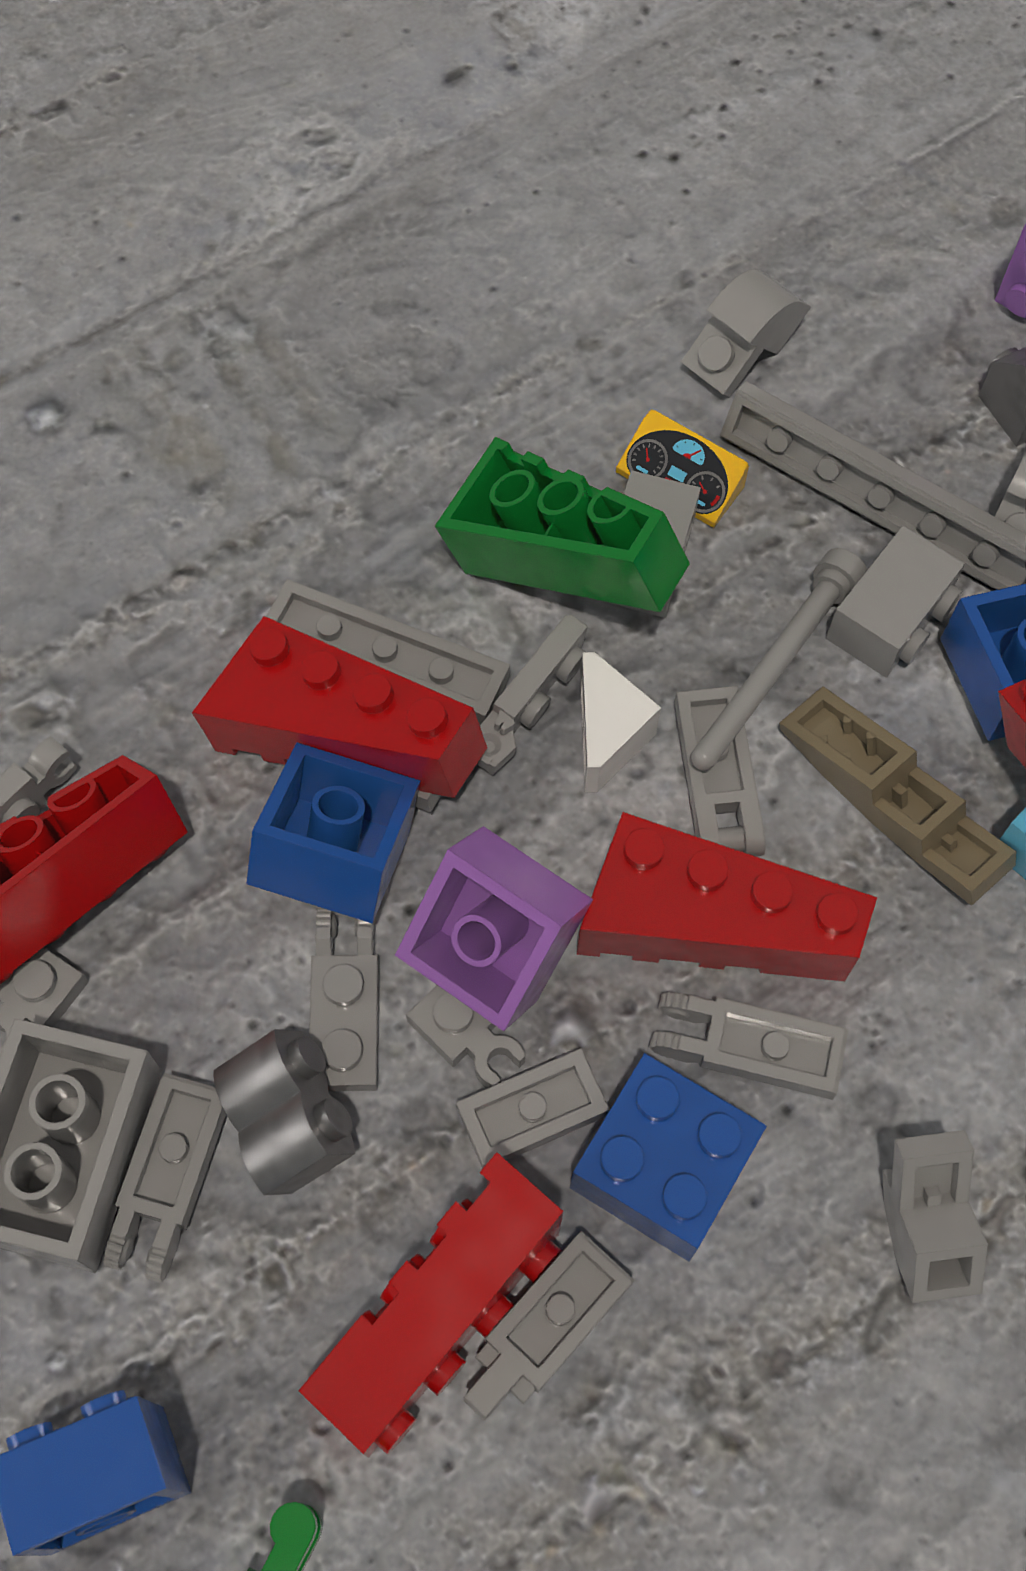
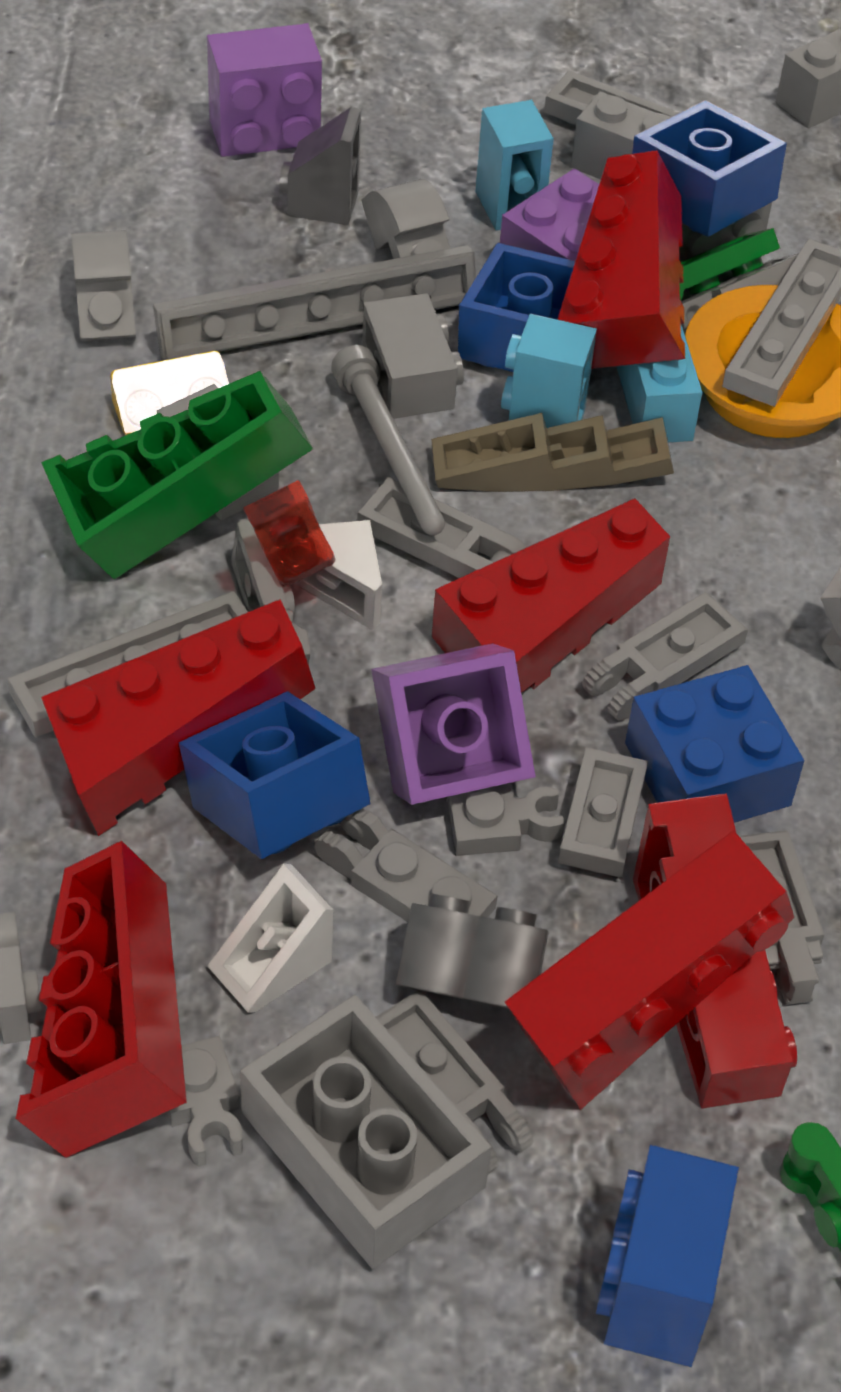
camera: 55 degrees left, 15 degrees down
none -> white slope [207,864,334,1013]
none -> clear red bracket [243,480,336,587]
none -> medium azure brick [501,314,597,428]
none -> red wedge [504,830,795,1110]

